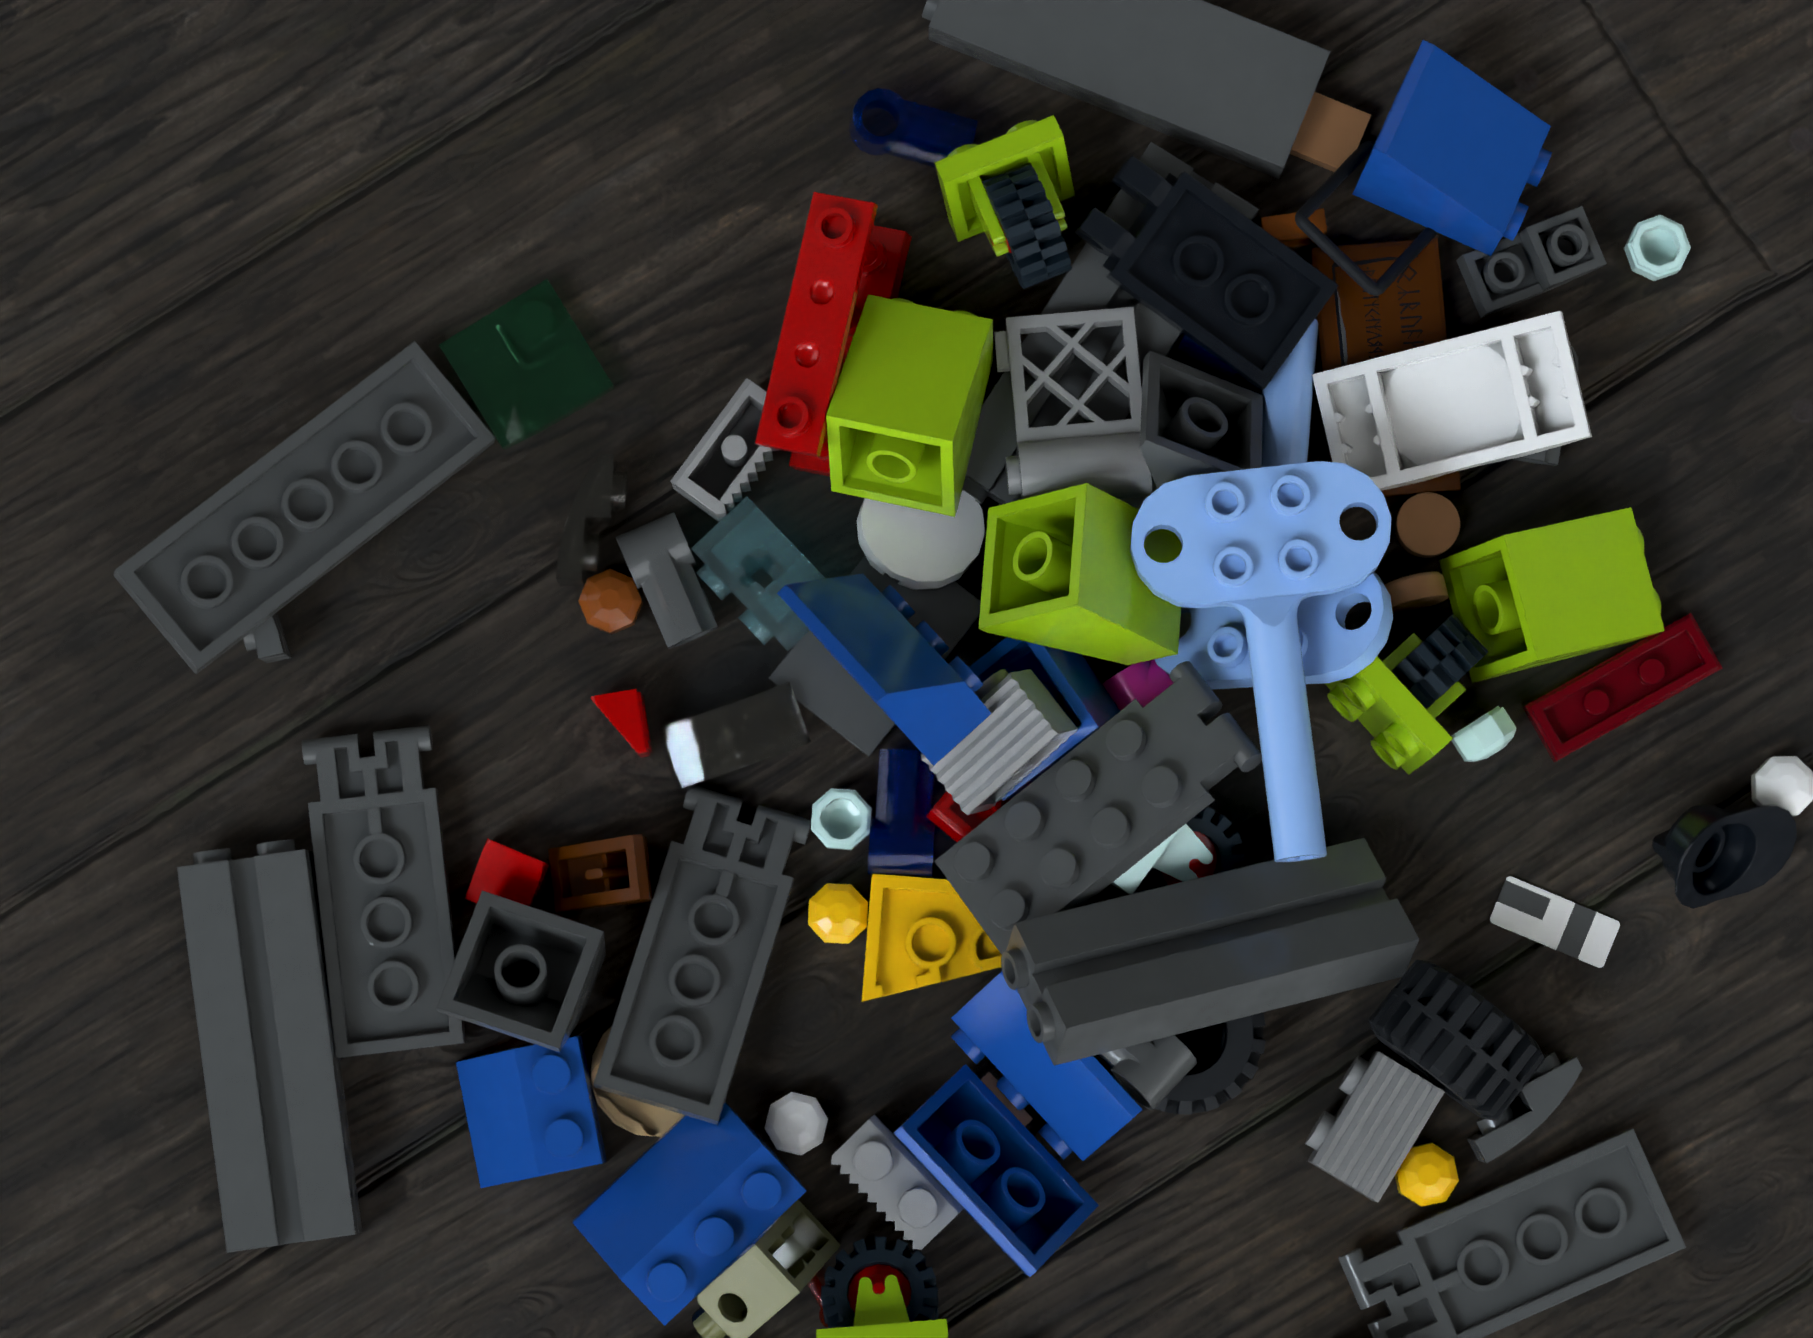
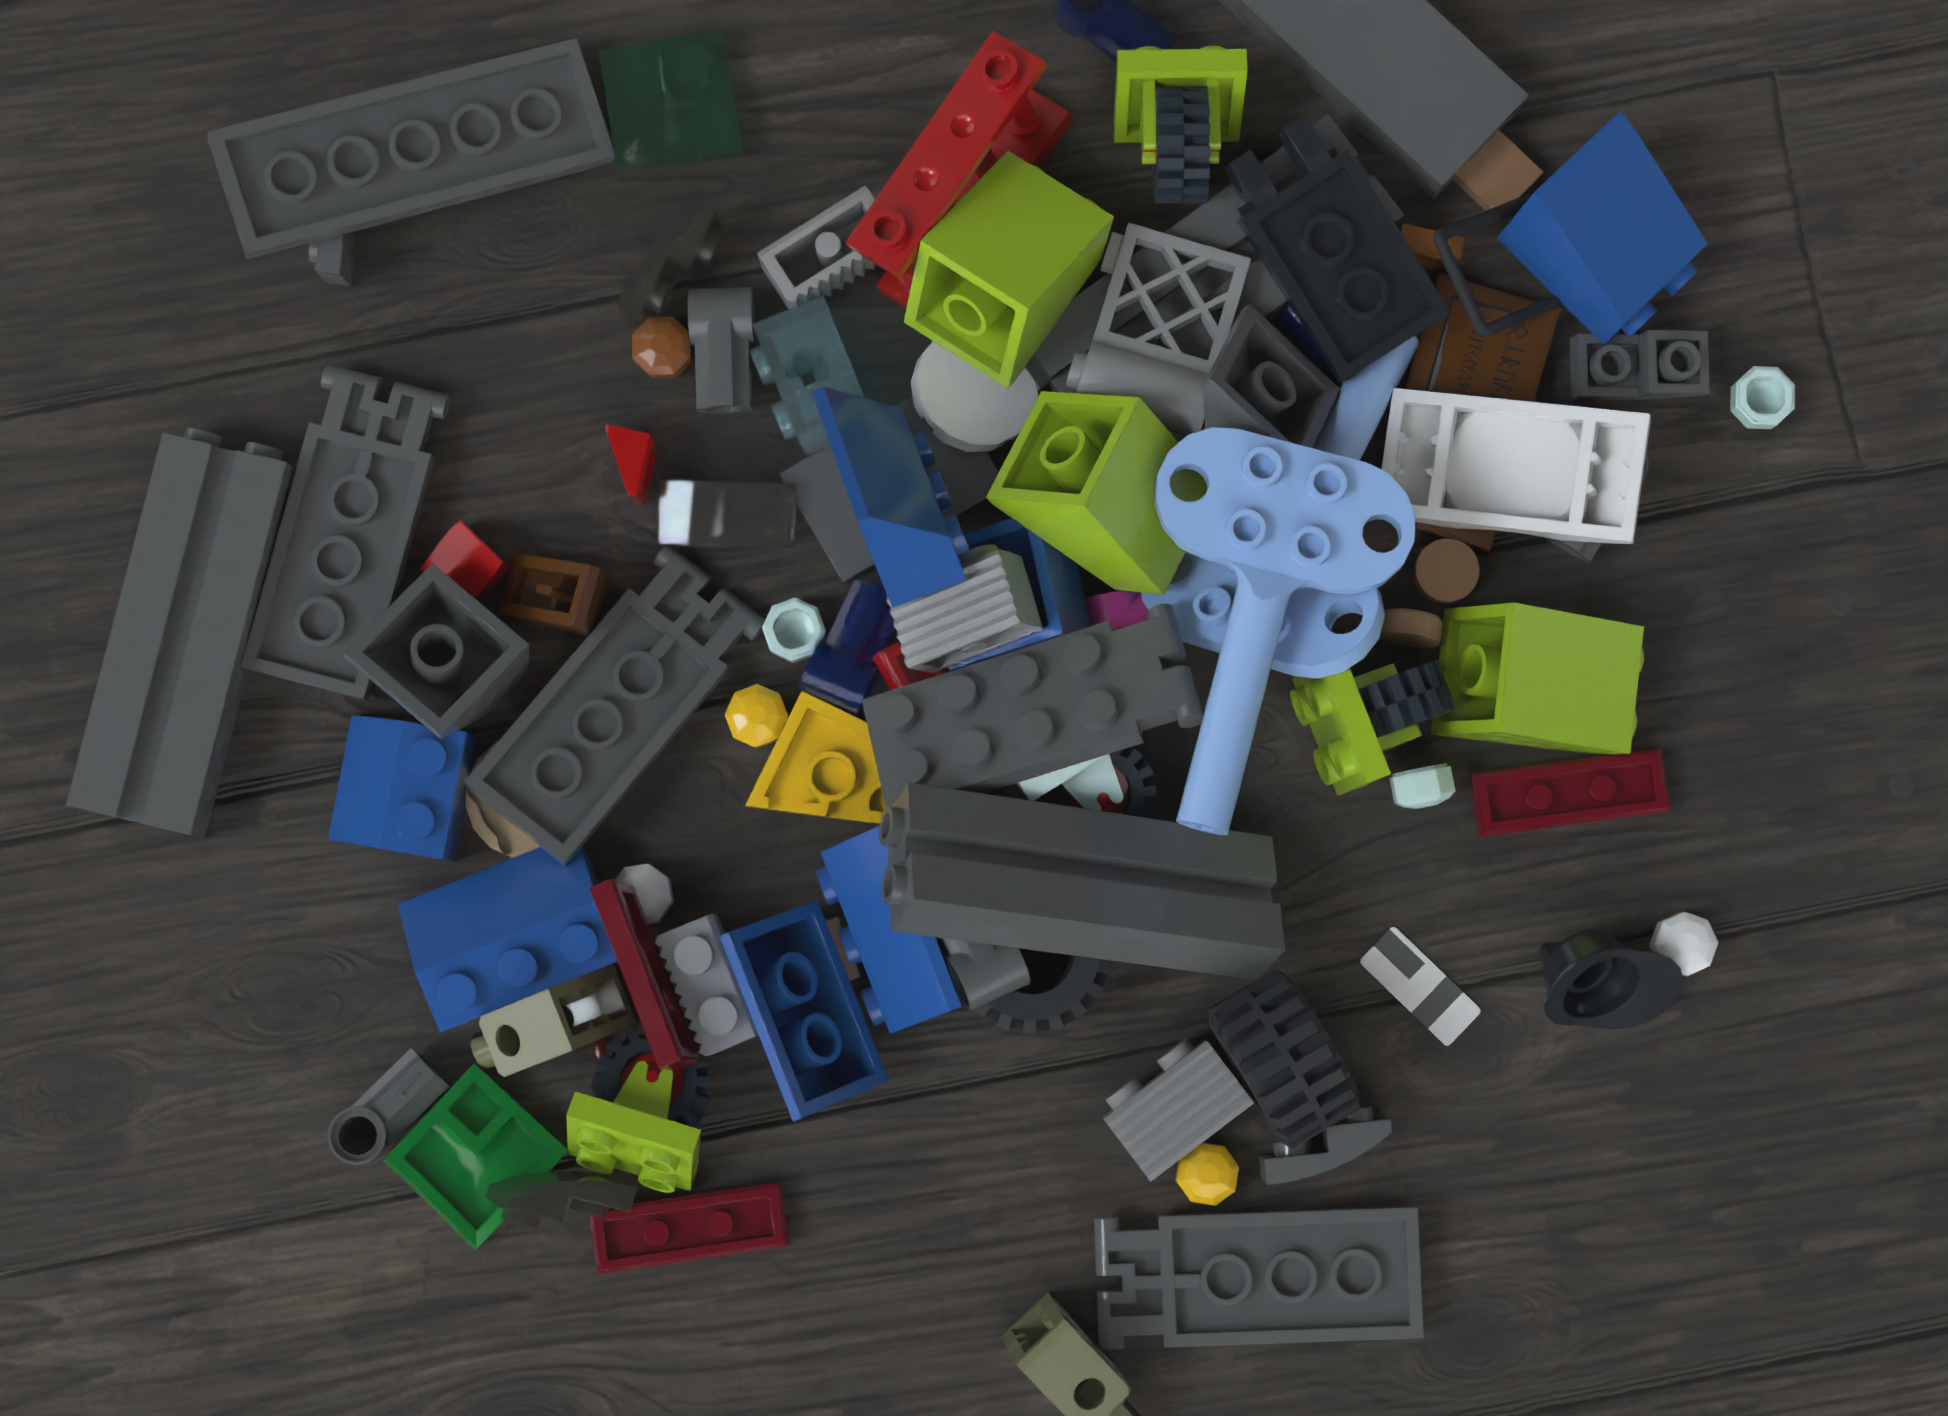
camera: 25 degrees right, 0 degrees up
none -> dark red tile [590,879,700,1072]

